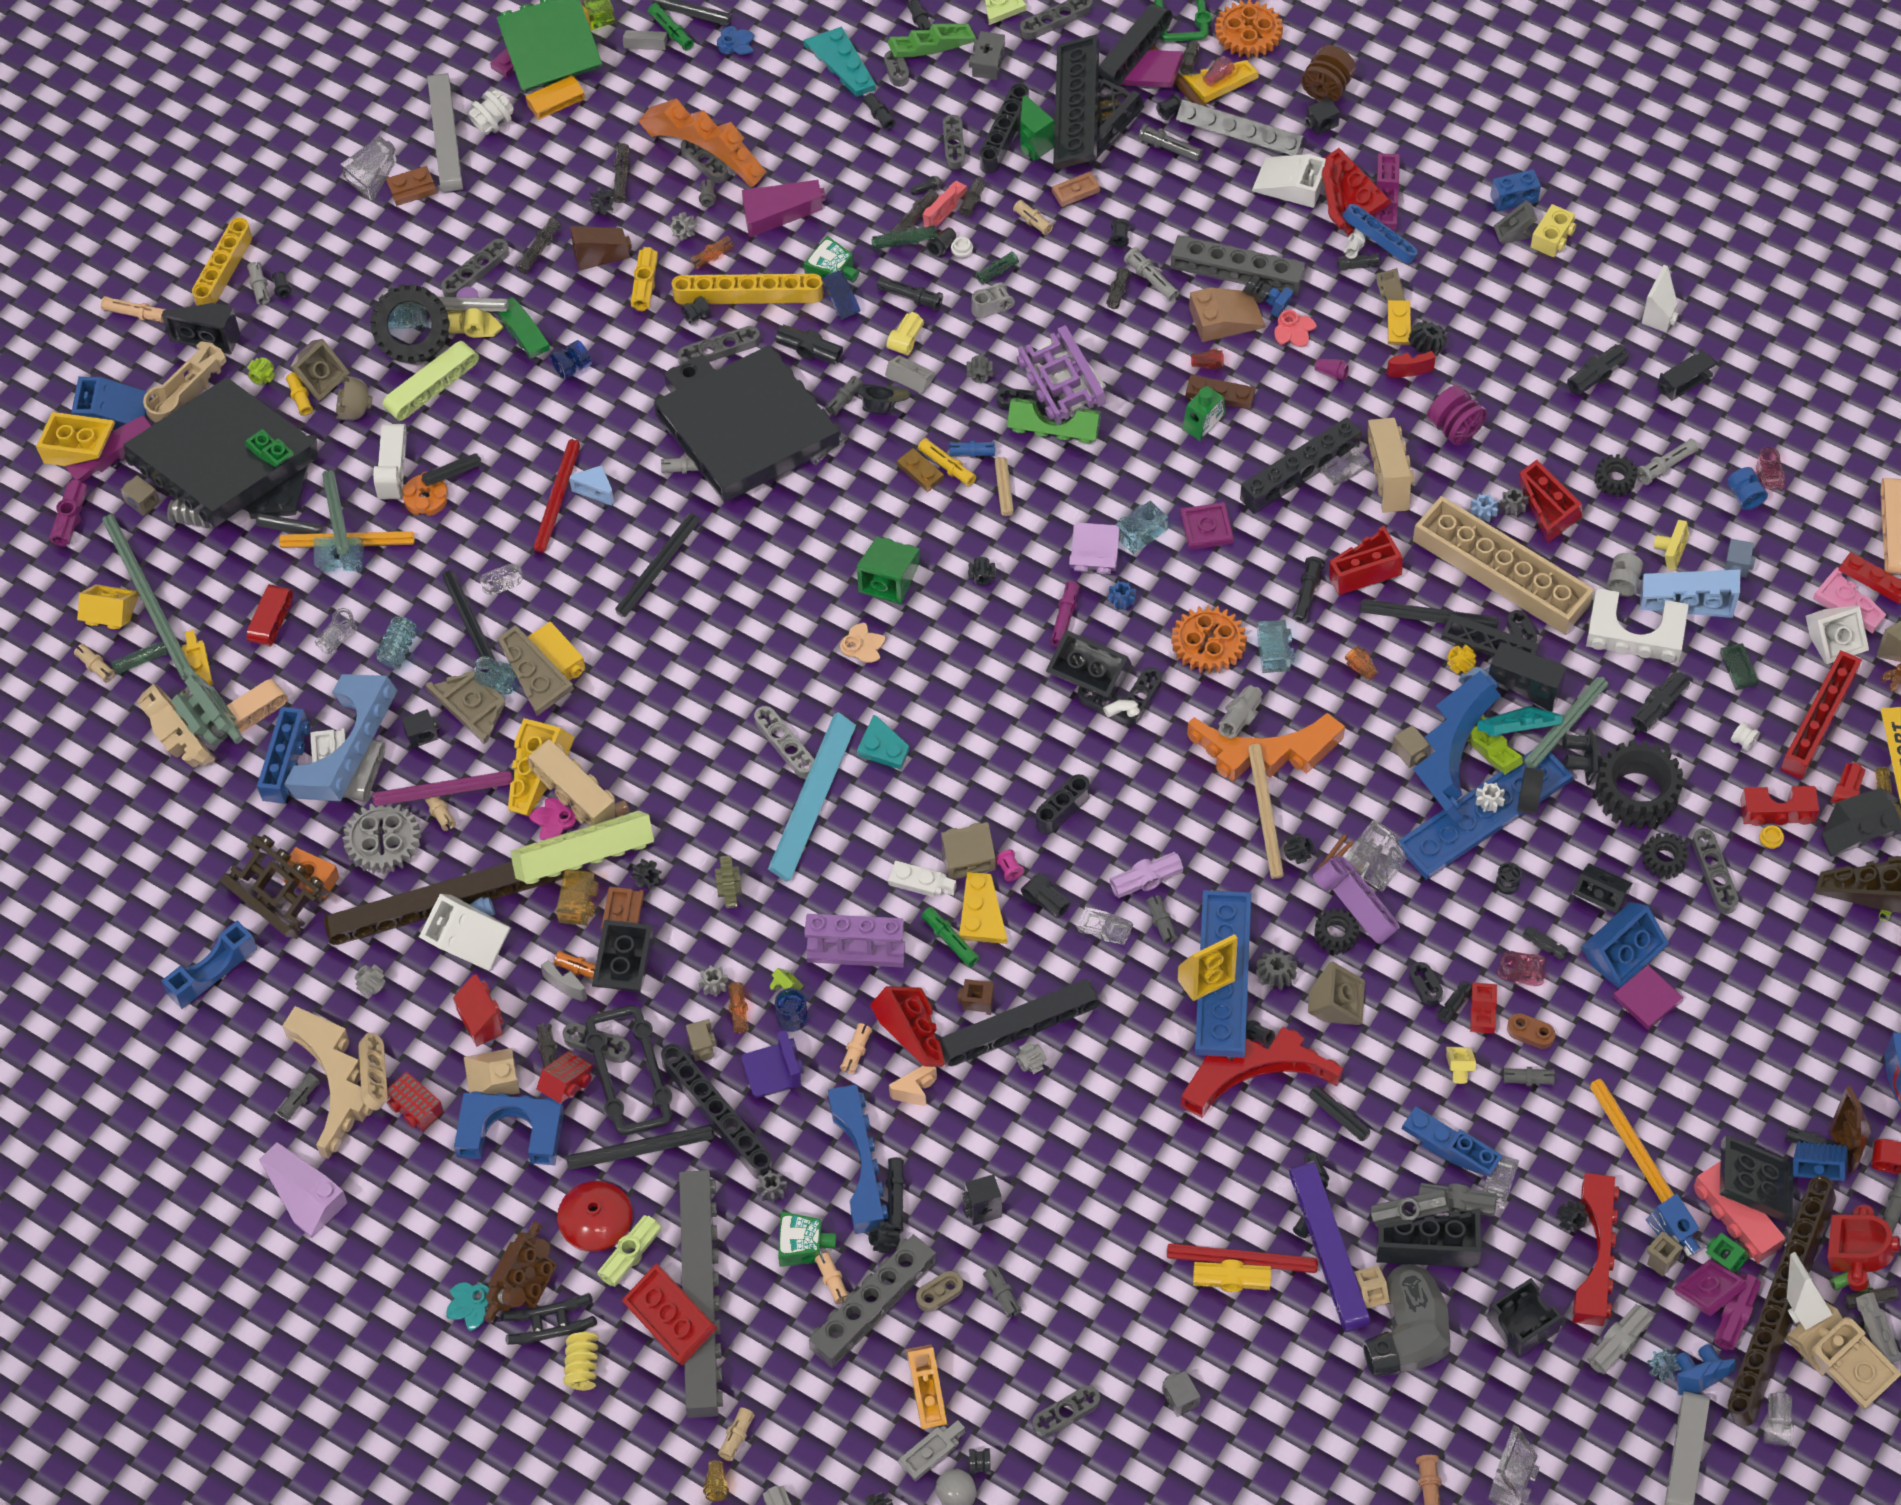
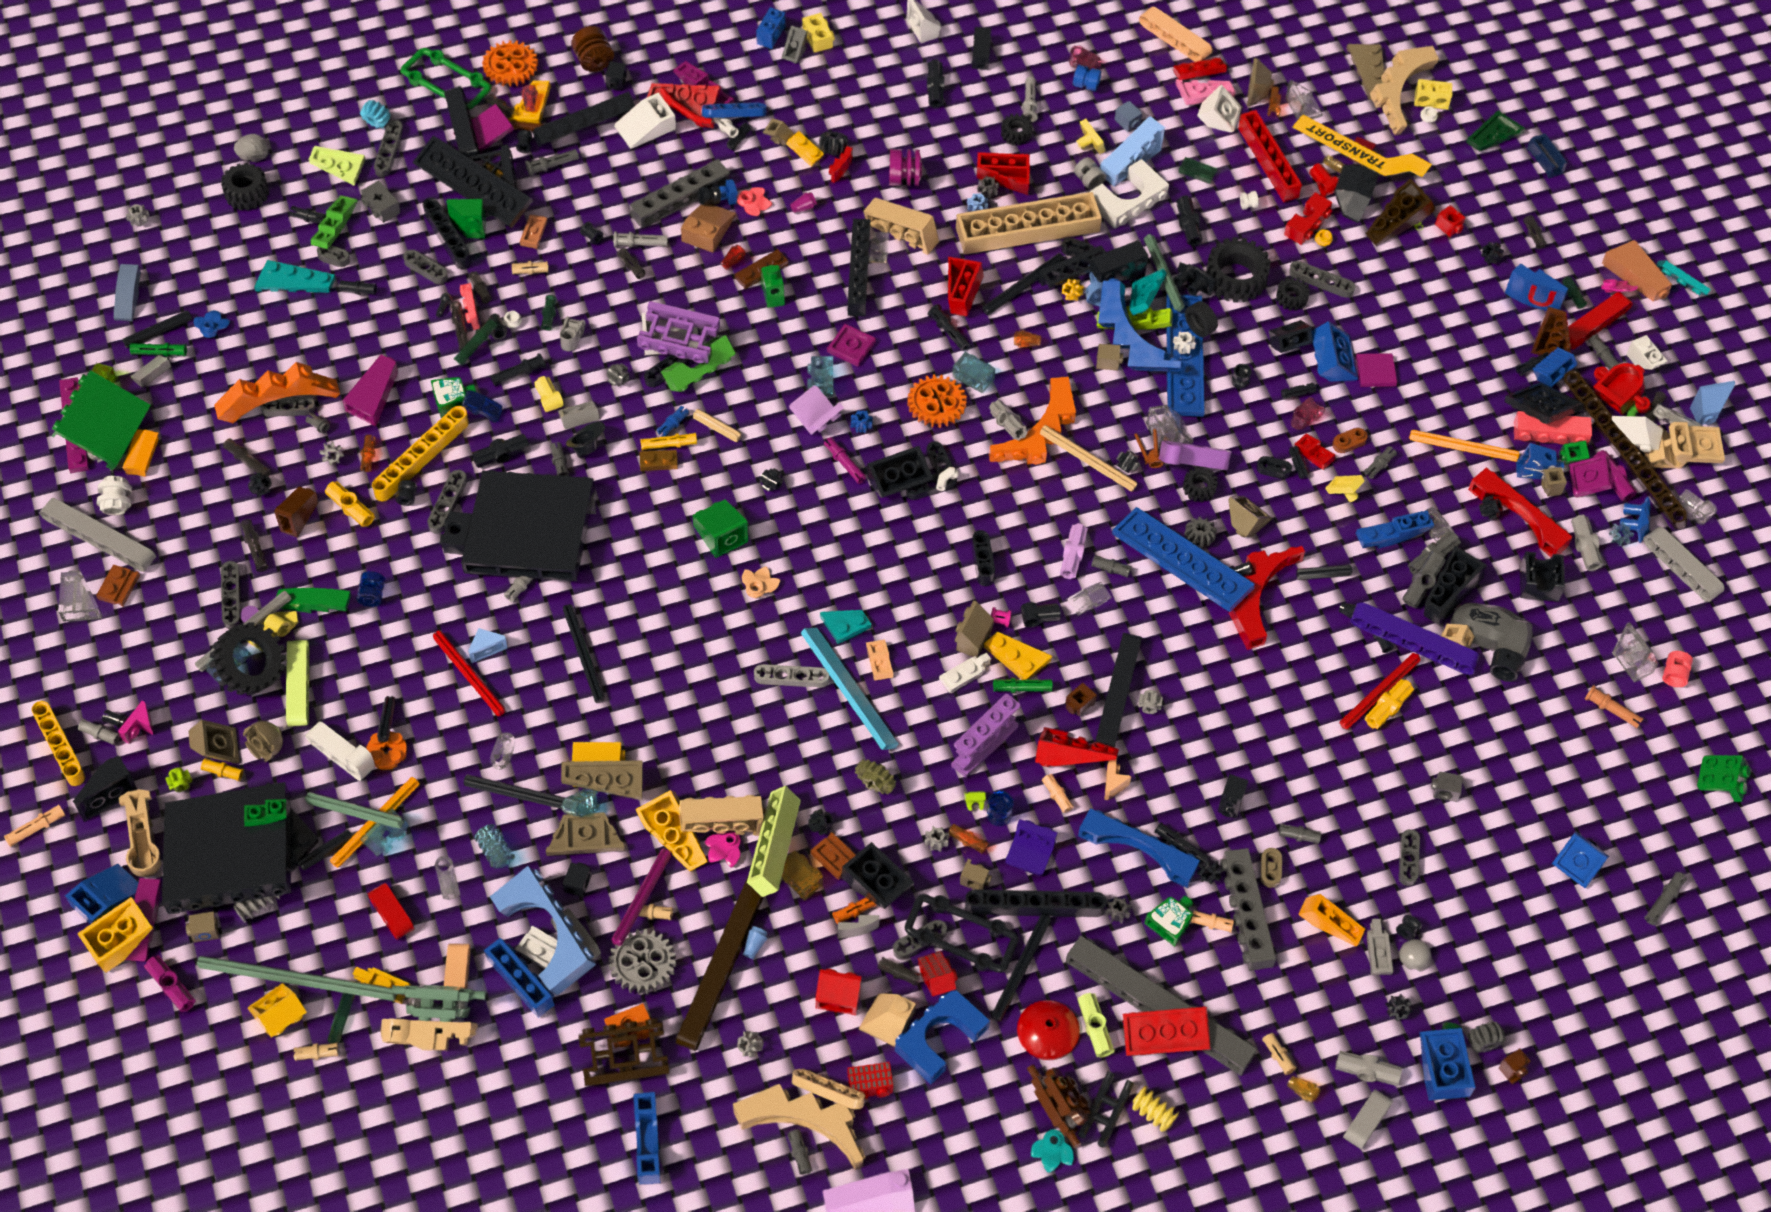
camera: 55 degrees left, 0 degrees up
white slope [419,894,511,971] -> none
yellow slope [1178,934,1238,1001] -> none
none -> dark pink slope [118,701,154,744]
none -> light nougat slope [866,639,893,681]

